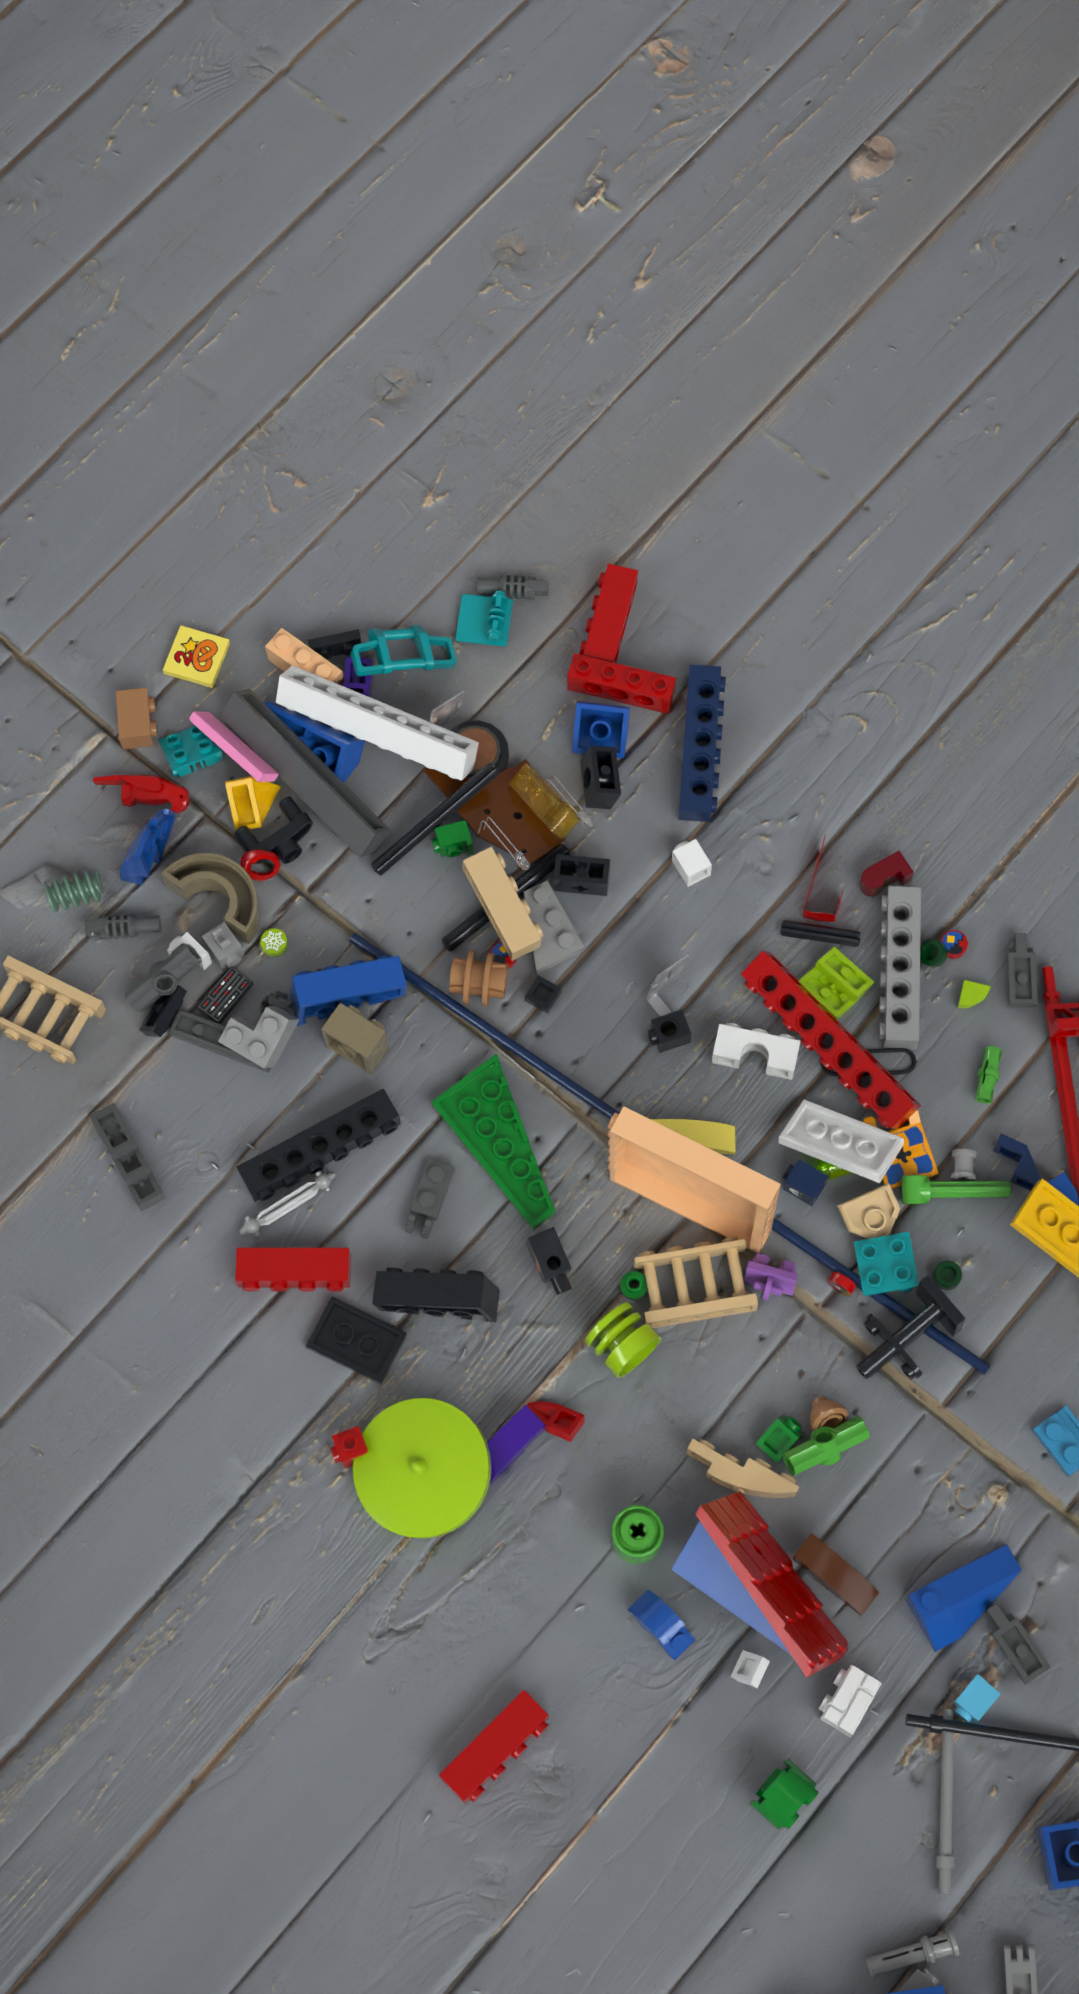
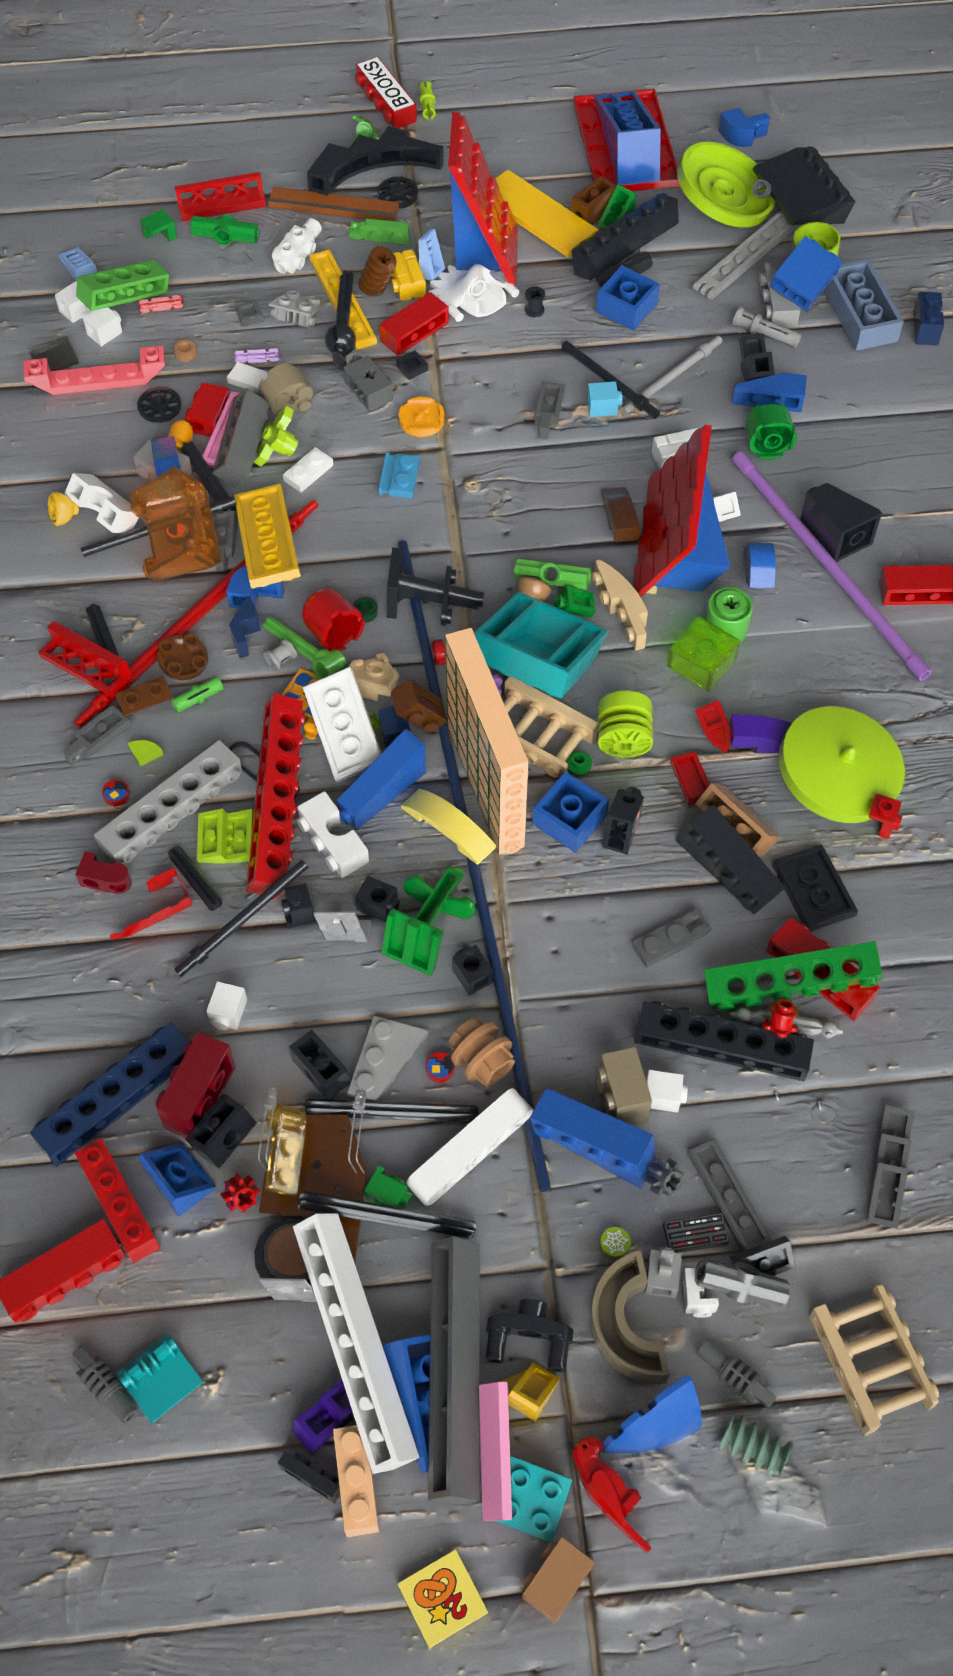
camera: 140 degrees left, 10 degrees down
light grey brick [218,1006,300,1069] -> none
red piece [240,850,281,881] -> none
teal bar [351,625,457,676] -> none
green wing [431,1054,555,1231] -> none
tan brick [462,847,543,961] -> none
black plate [524,975,562,1013] -> none
teal hinge [854,1231,919,1296] -> none
blue wedge [906,1544,1021,1652] -> none
dark green tile [920,939,948,967] -> none
none -> reddish brown hinge [115,676,173,717]
none -> dark red brick [156,1032,236,1138]
none -> reddish brown dish [157,633,208,680]
none -> black bar [174,859,309,977]
none -> red gear [220,1173,260,1213]
none -> black brick [281,883,315,929]
none -> red cylinder [302,588,365,651]
none -> blue slope [337,729,426,830]
none -> green piece [381,867,475,976]
none -> reddish brown brick [391,680,447,733]
none -> white beam [406,1088,534,1207]
none -> black brick [452,945,494,996]
none -> teal slope [475,592,608,698]
none -> blue brick [532,772,609,853]
none -> white brick [646,1070,688,1113]
none -> clear neon green brick [667,616,741,692]
none -> red tile [670,751,710,805]
none -> medium nougat brick [695,783,780,857]
none -> green brick [704,941,883,1011]
none -> blue slope [732,373,807,412]
none -> medium lavender piece [732,451,932,681]
none -> black brick [739,334,775,381]
none -> red brick [763,999,799,1038]
none -> black slope [800,483,882,562]

